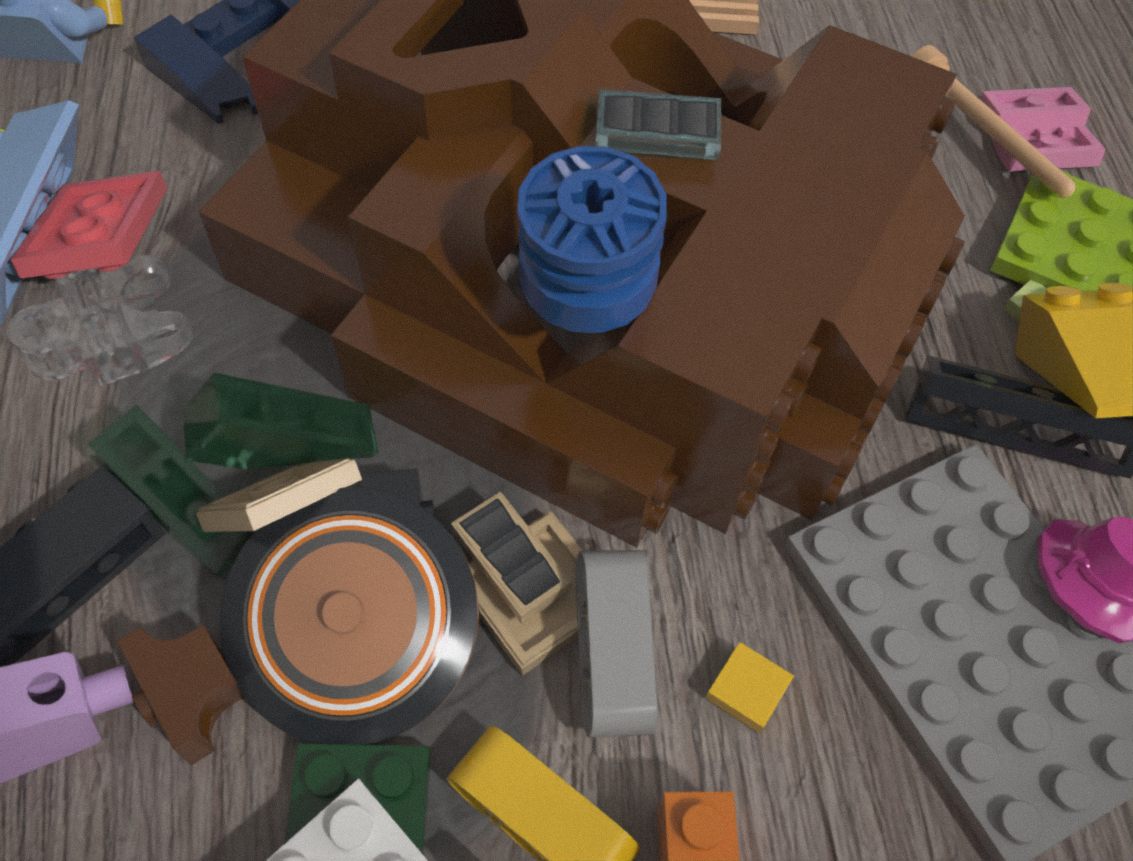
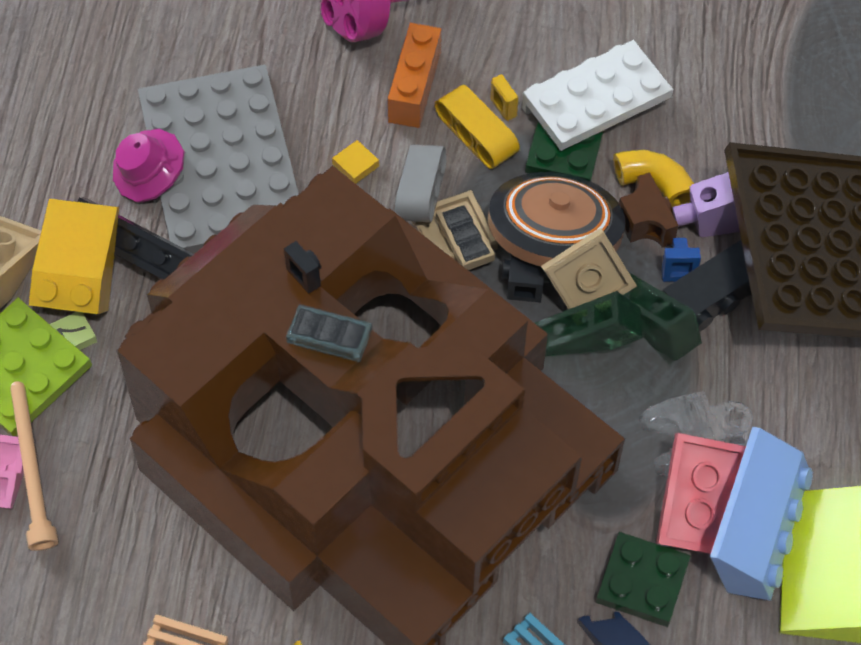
camera: 165 degrees left, 0 degrees up
blue wheel [517,146,667,333] -> none
none -> black plate [284,241,321,294]
none -> dark green plate [596,532,691,627]
none -> yellow cylinder [613,150,695,207]
none -> blue tile [661,238,701,282]

